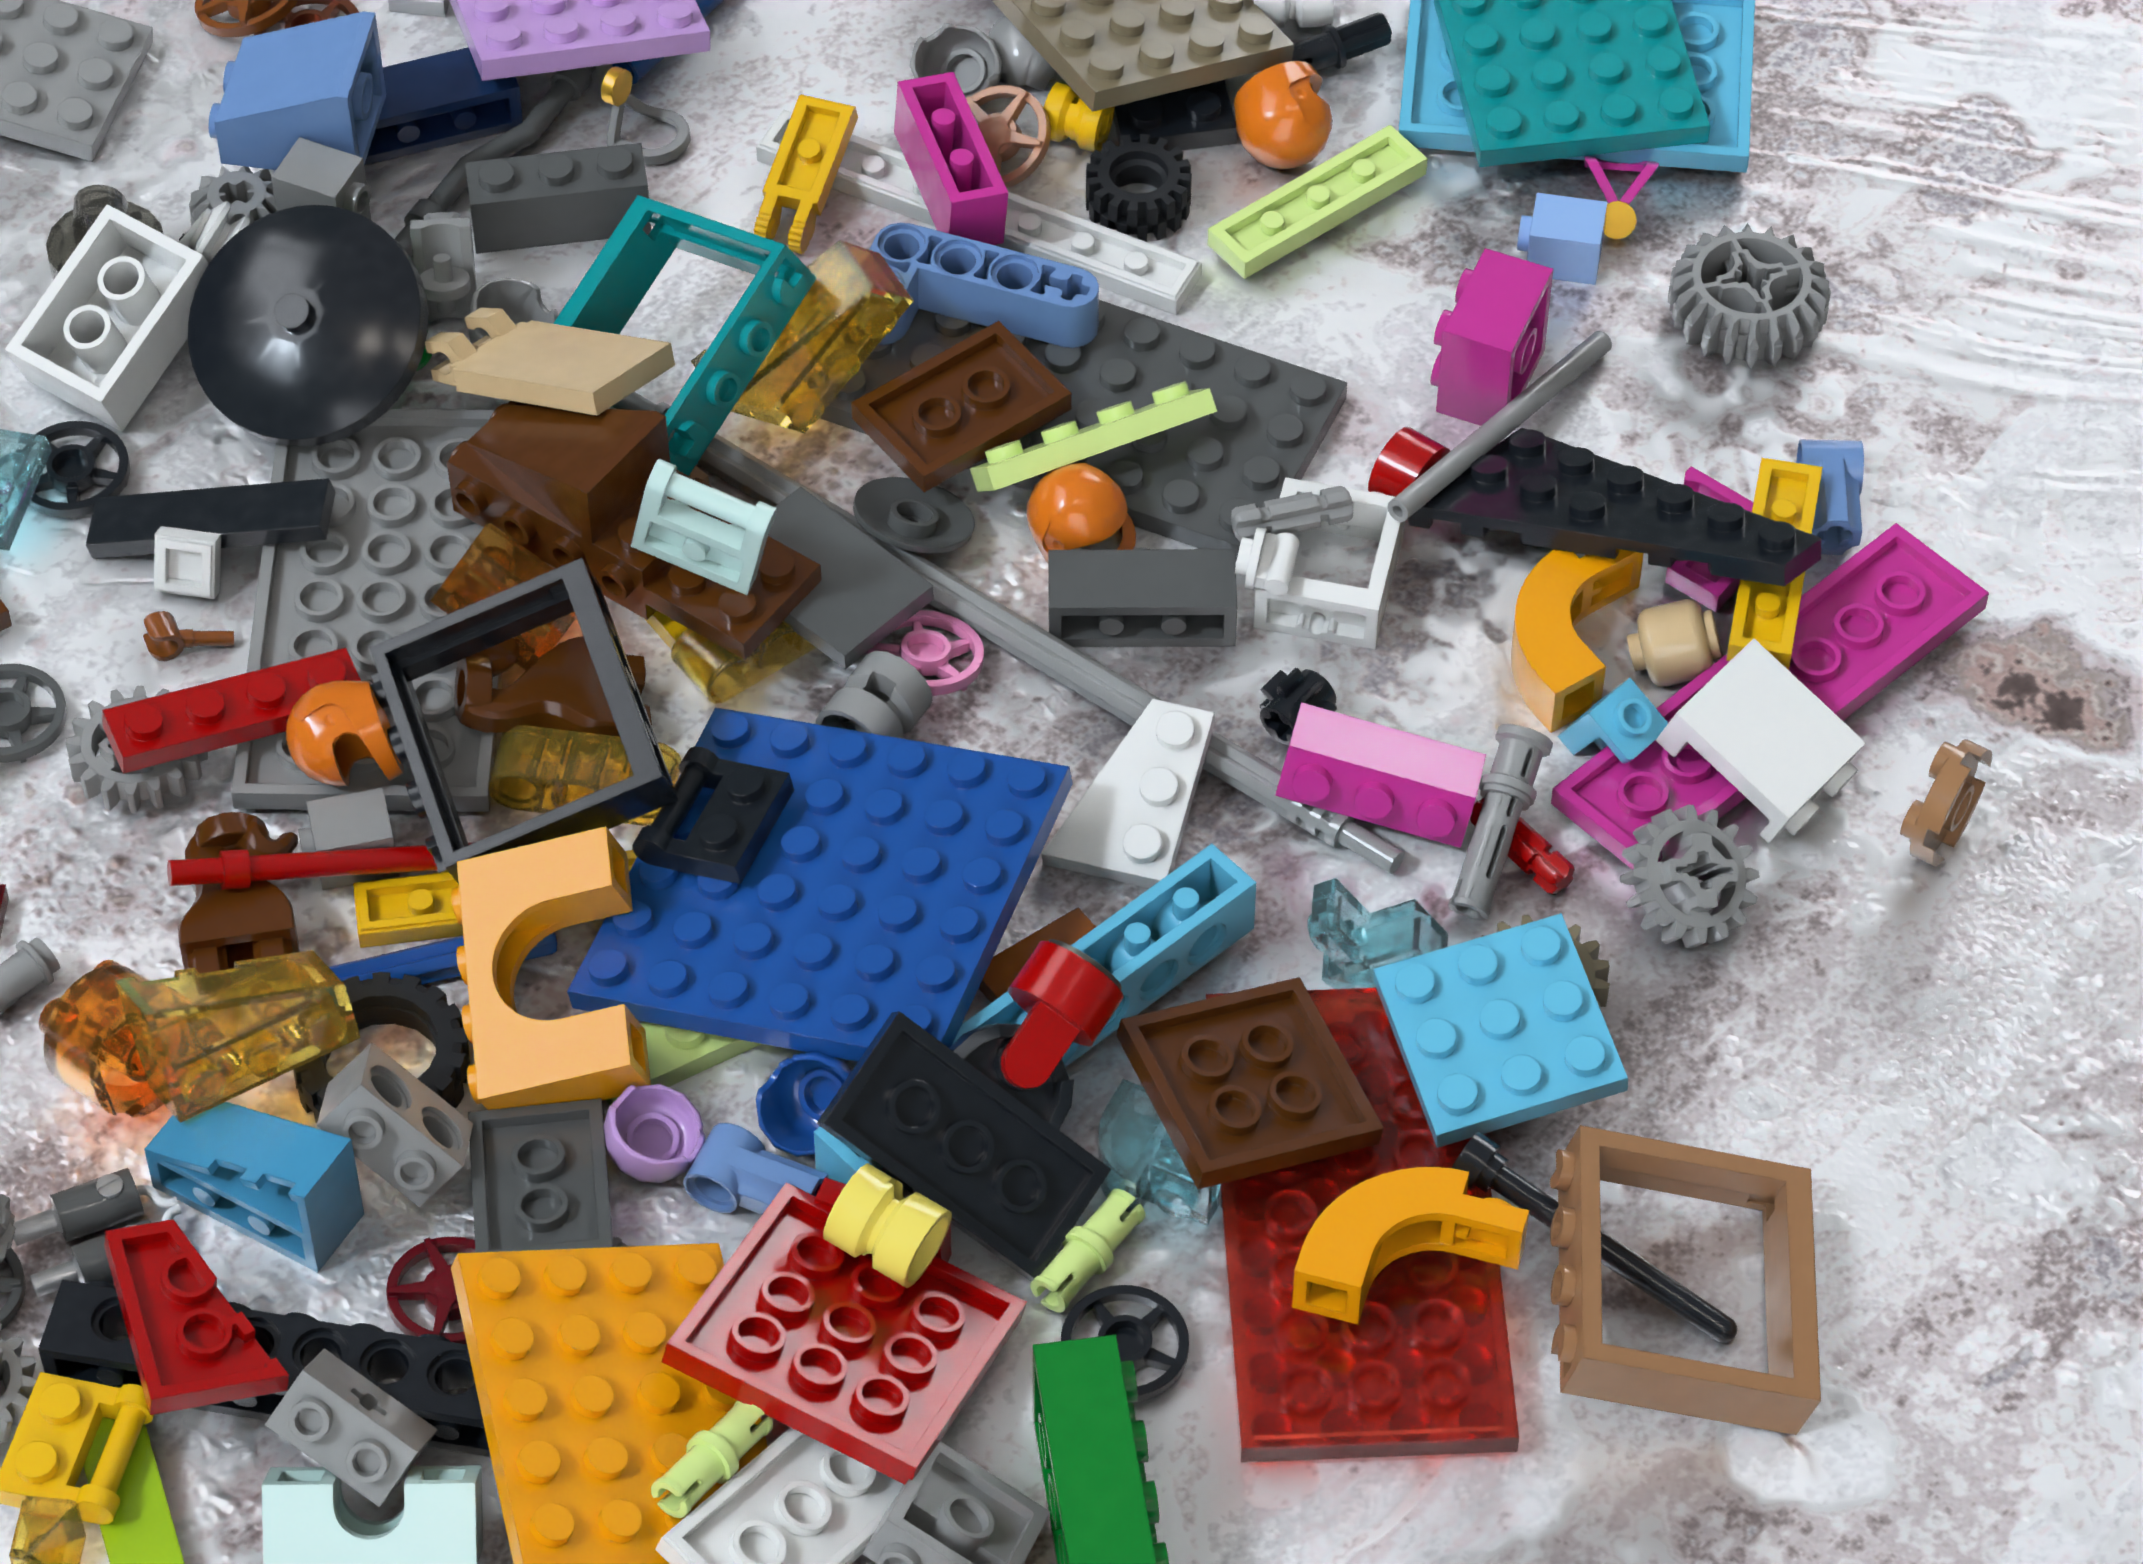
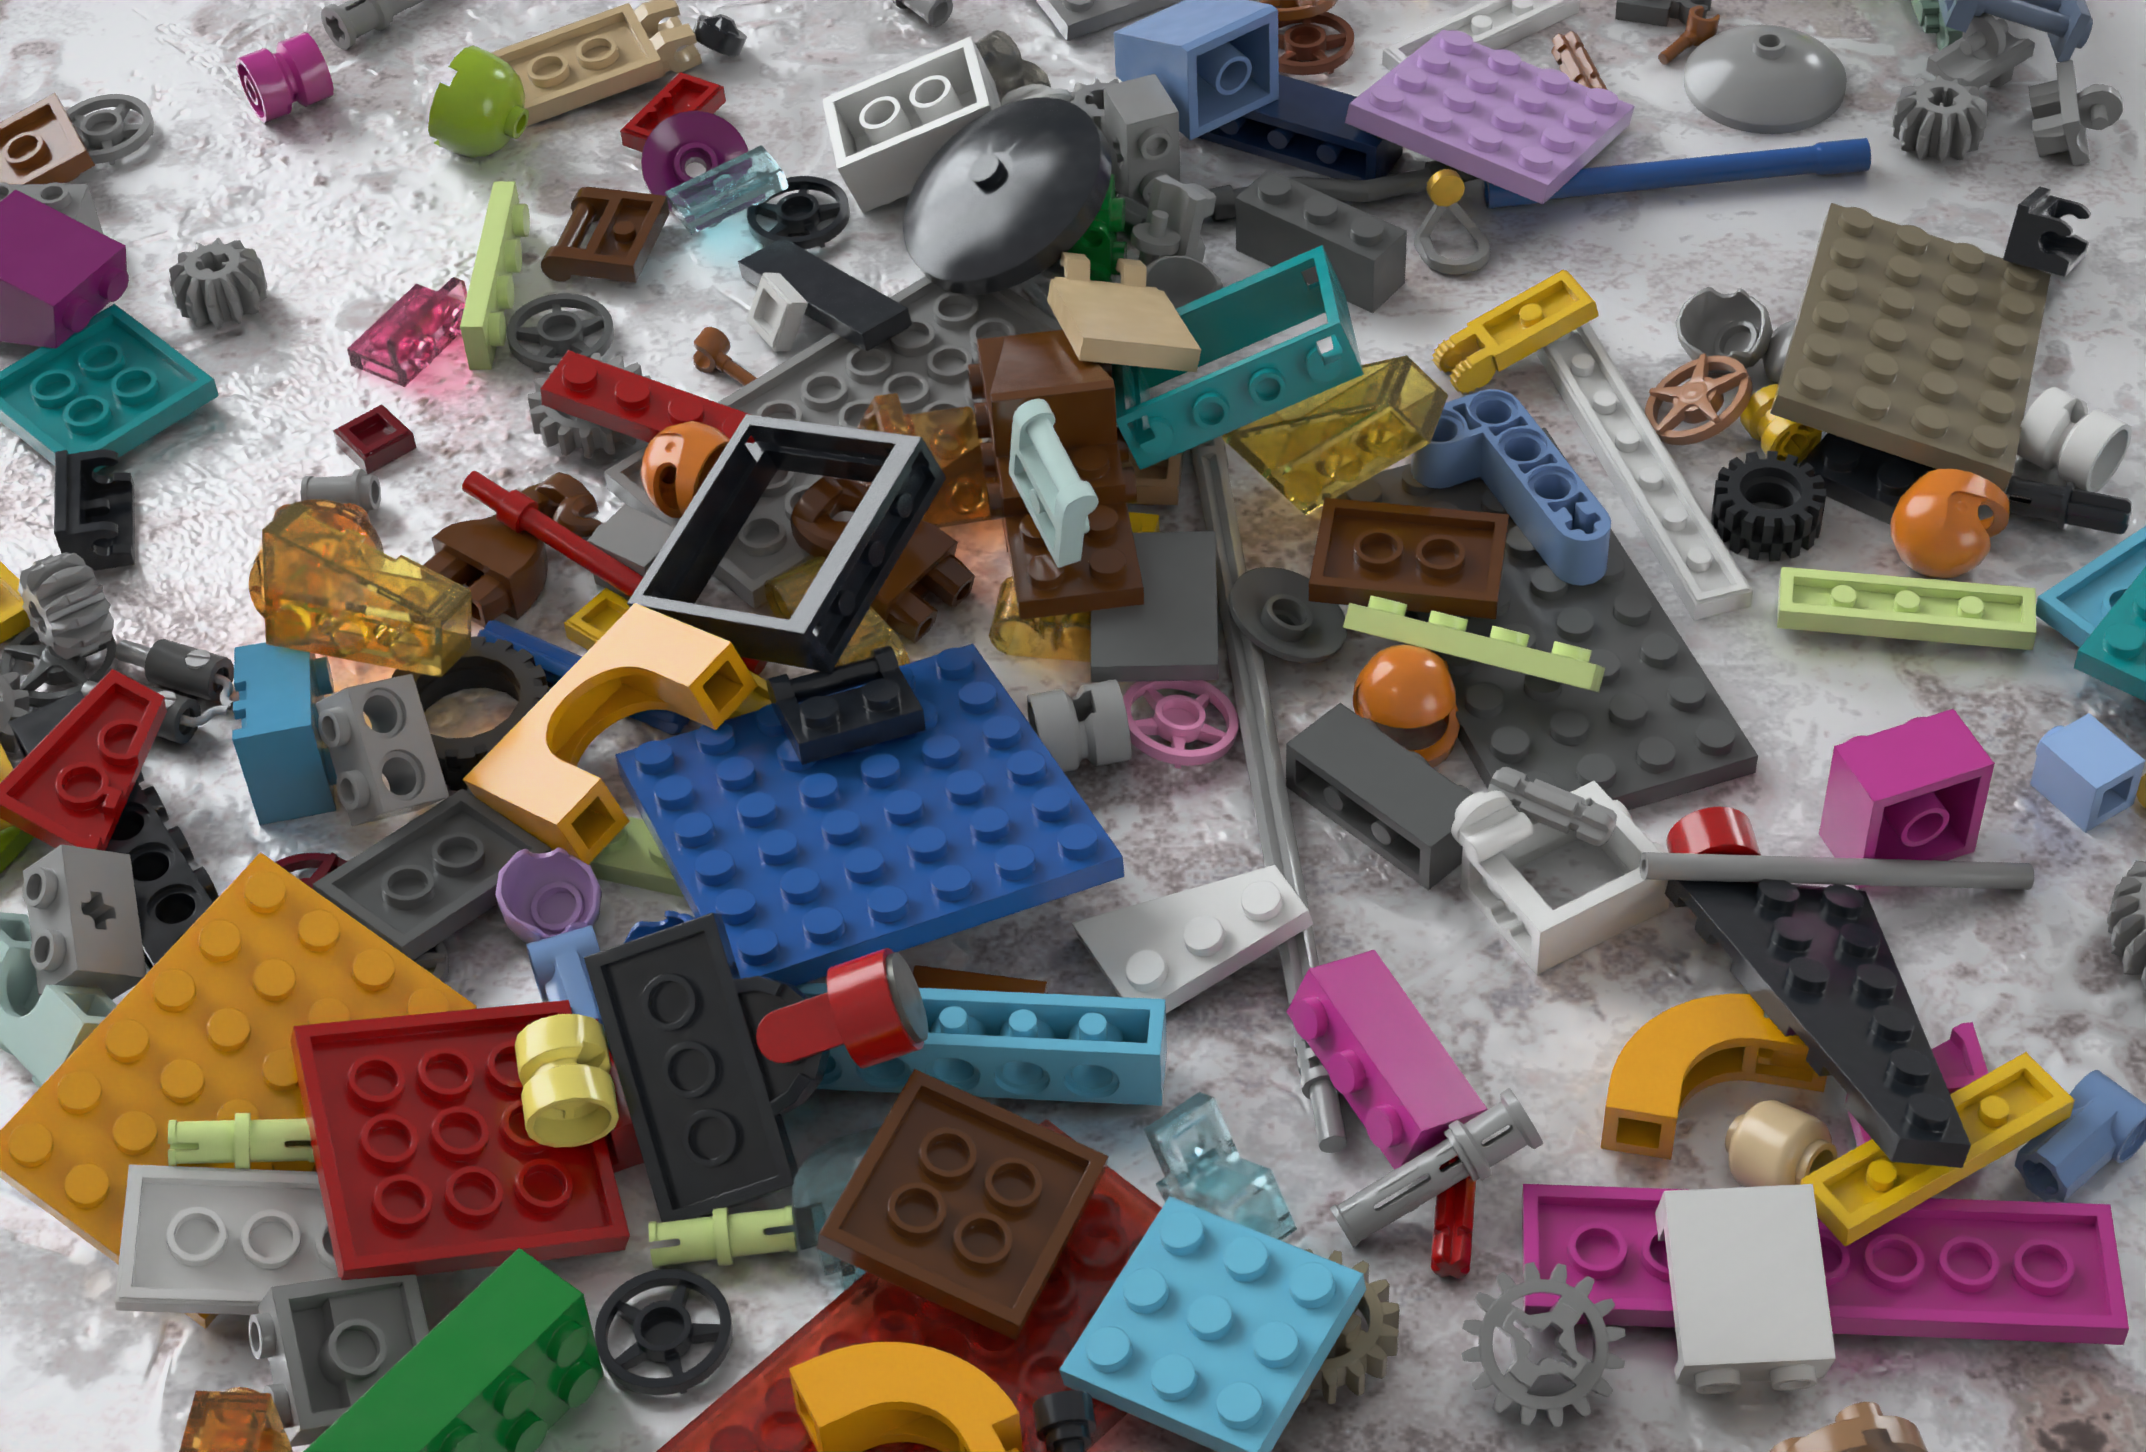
camera: 50 degrees right, 5 degrees down
dark pink brick [894,72,1009,245] -> none
black gear [1260,668,1337,745] -> none
medium azure bracket [1557,678,1668,764] -> none

